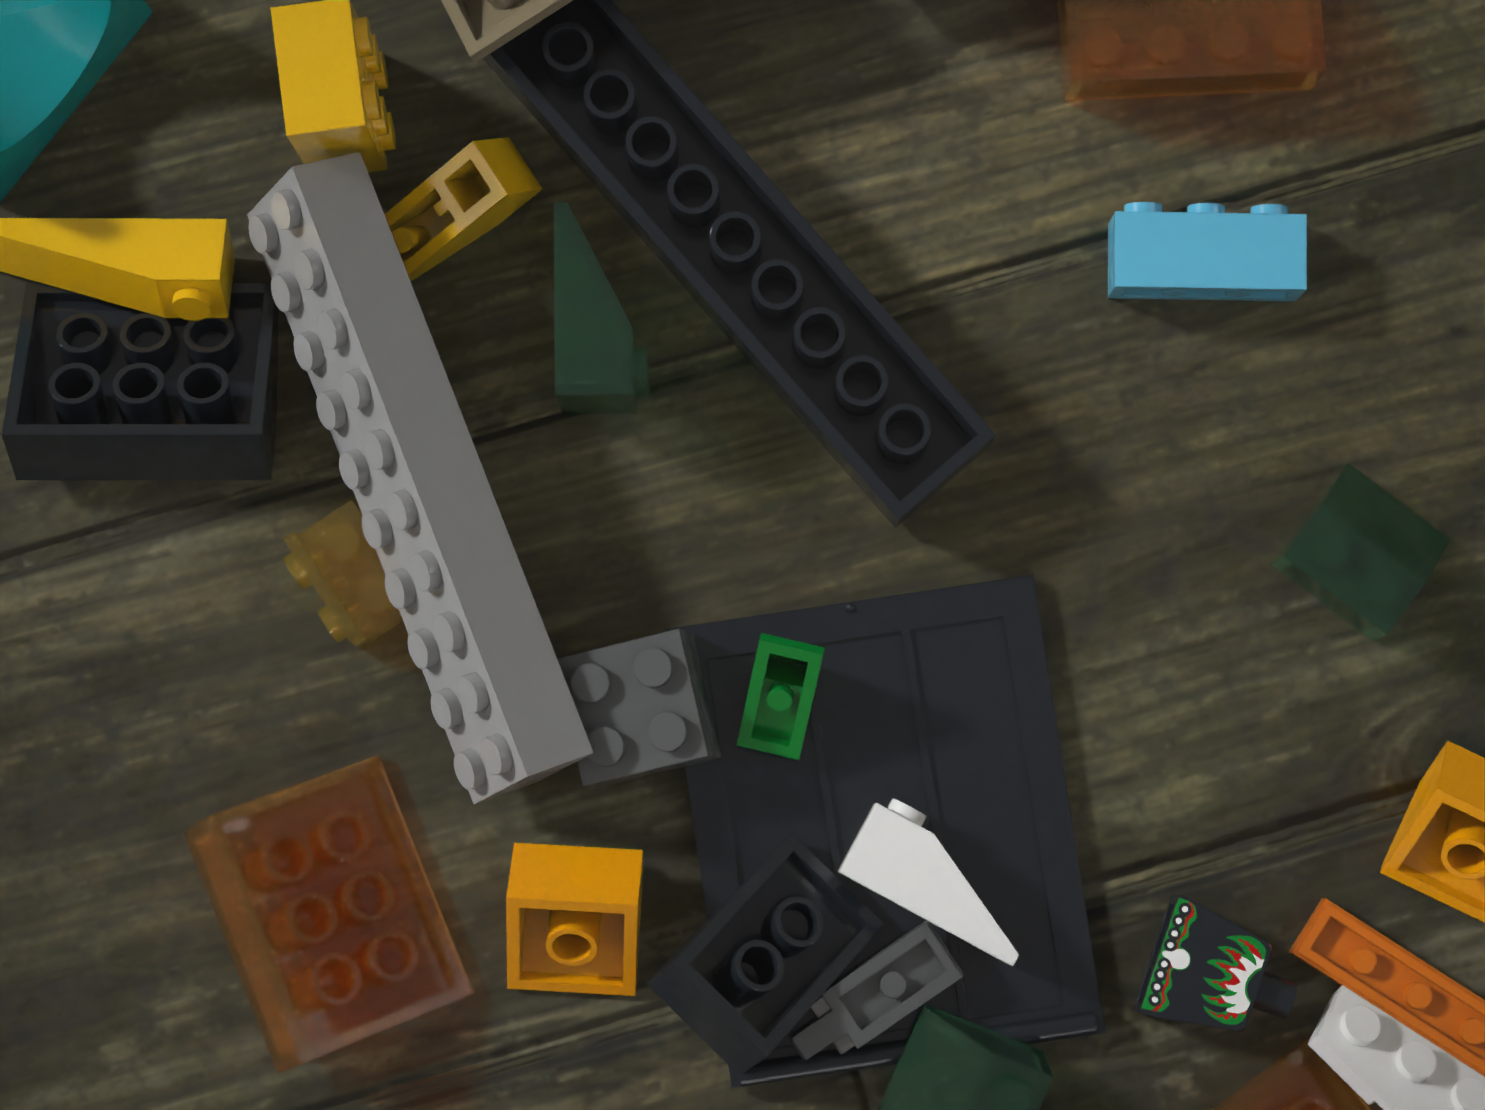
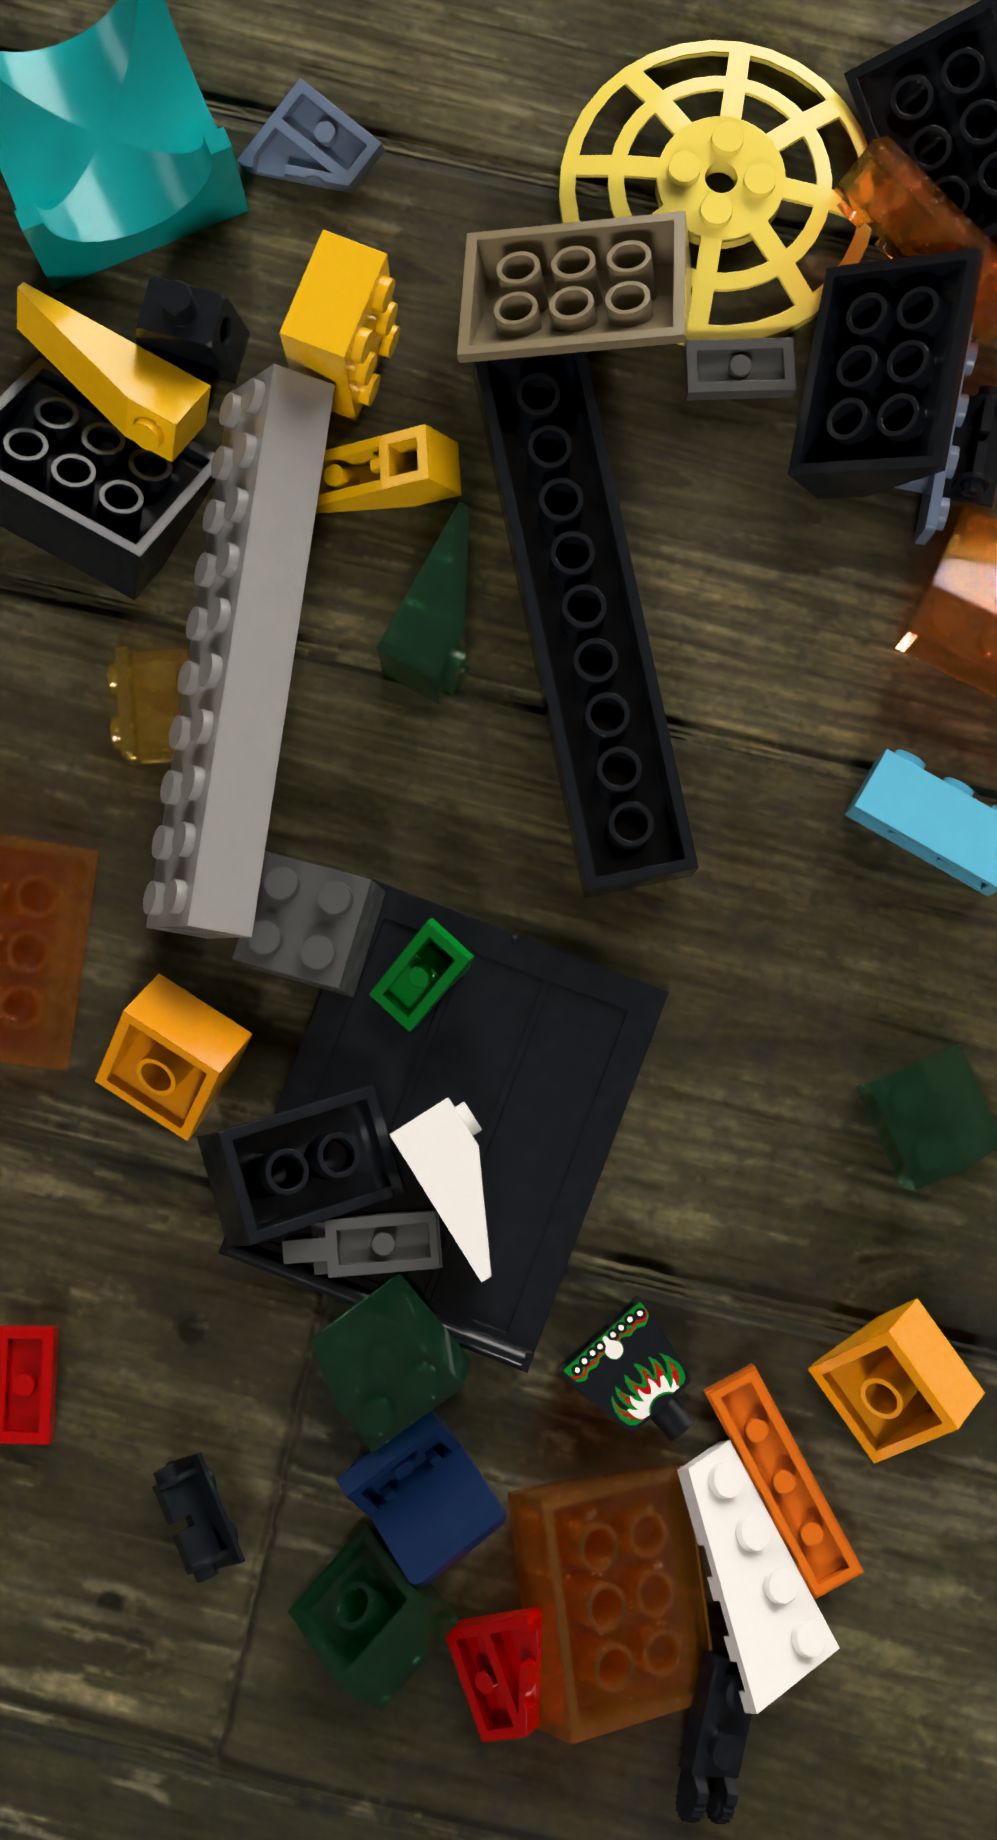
camera: 25 degrees right, 0 degrees up
none -> black torso [136,277,250,384]

